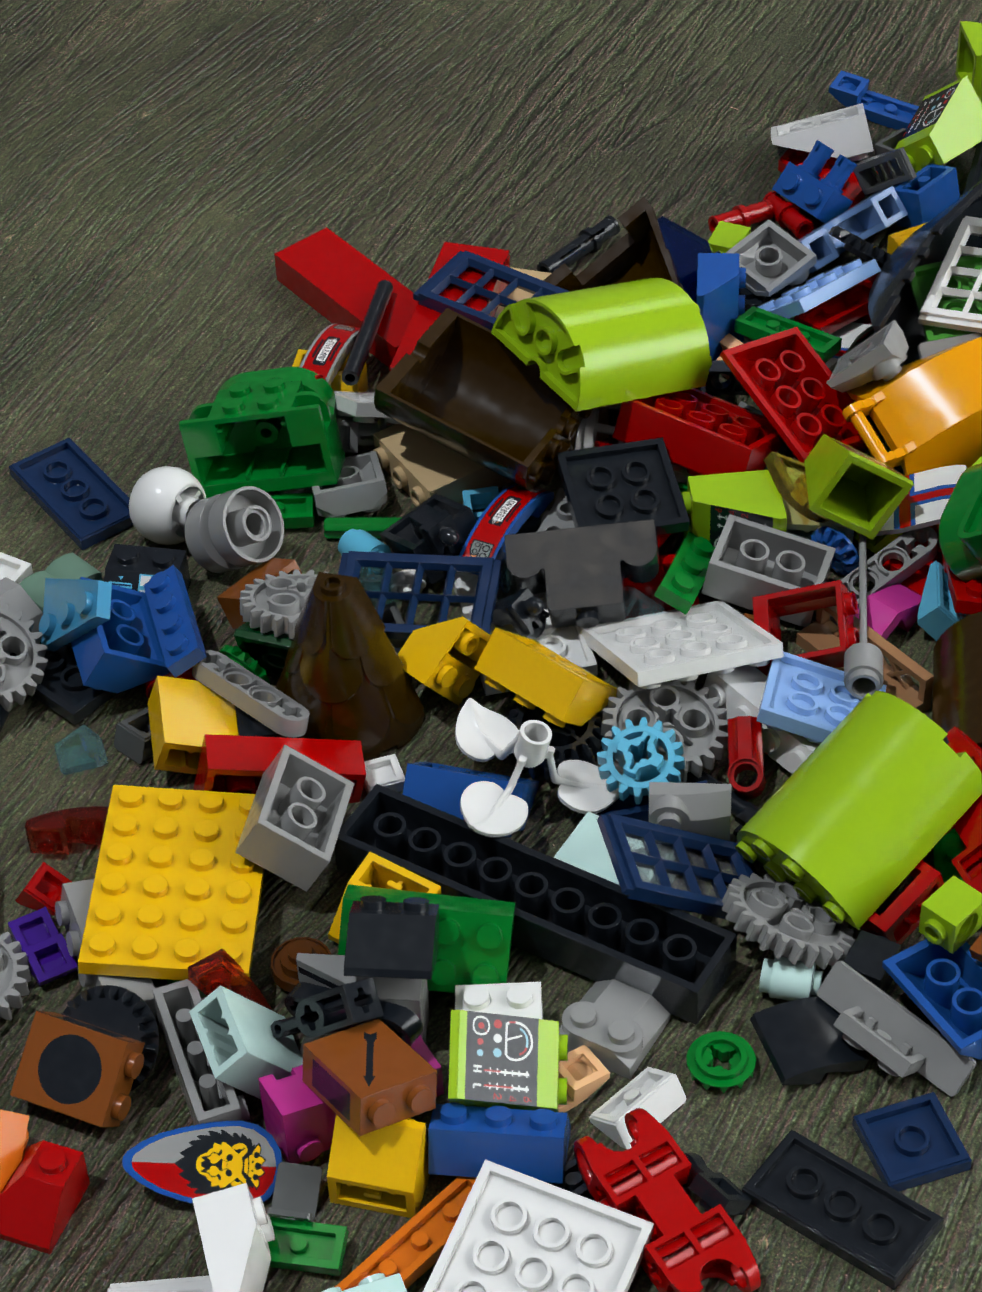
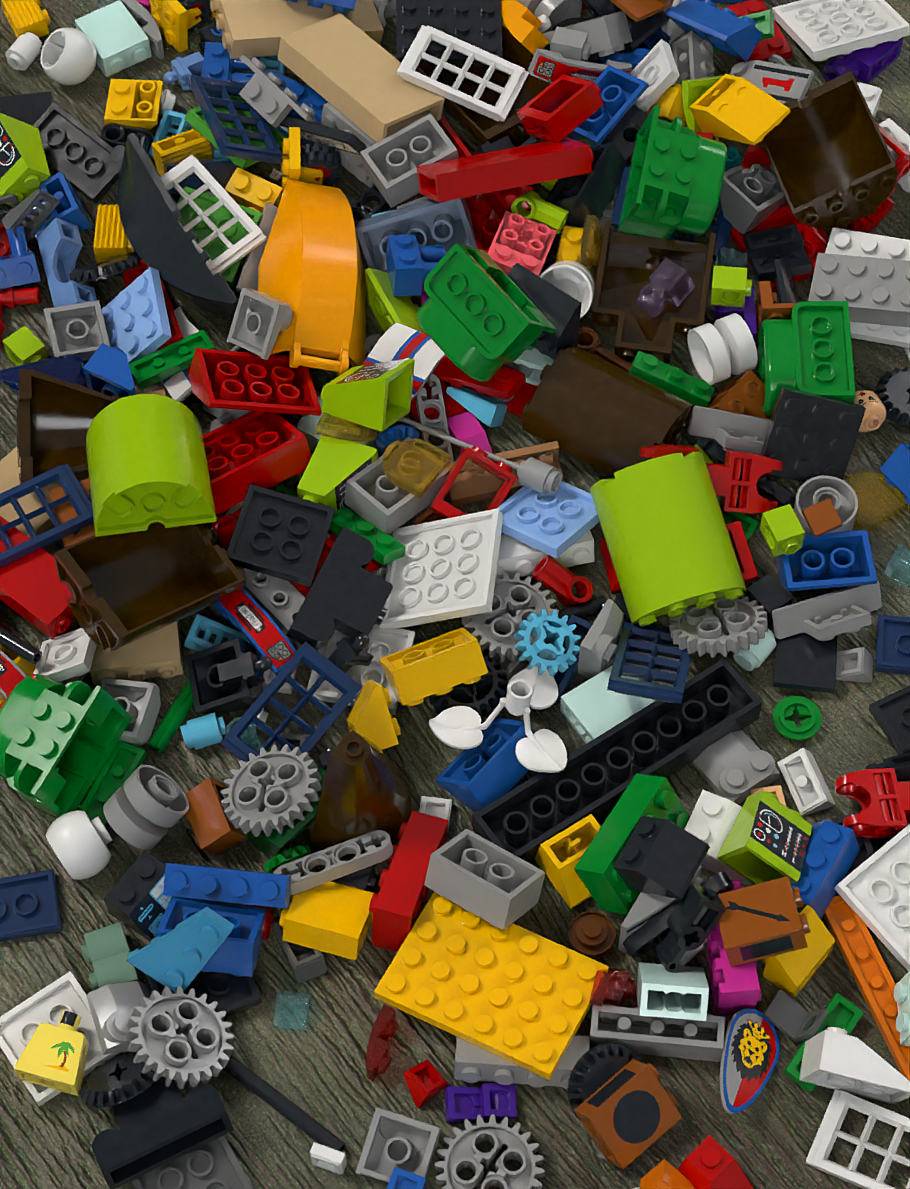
camera: 65 degrees left, 15 degrees up
none -> clear yellow tile [382,438,452,499]
none -> light grey slope [836,647,873,683]

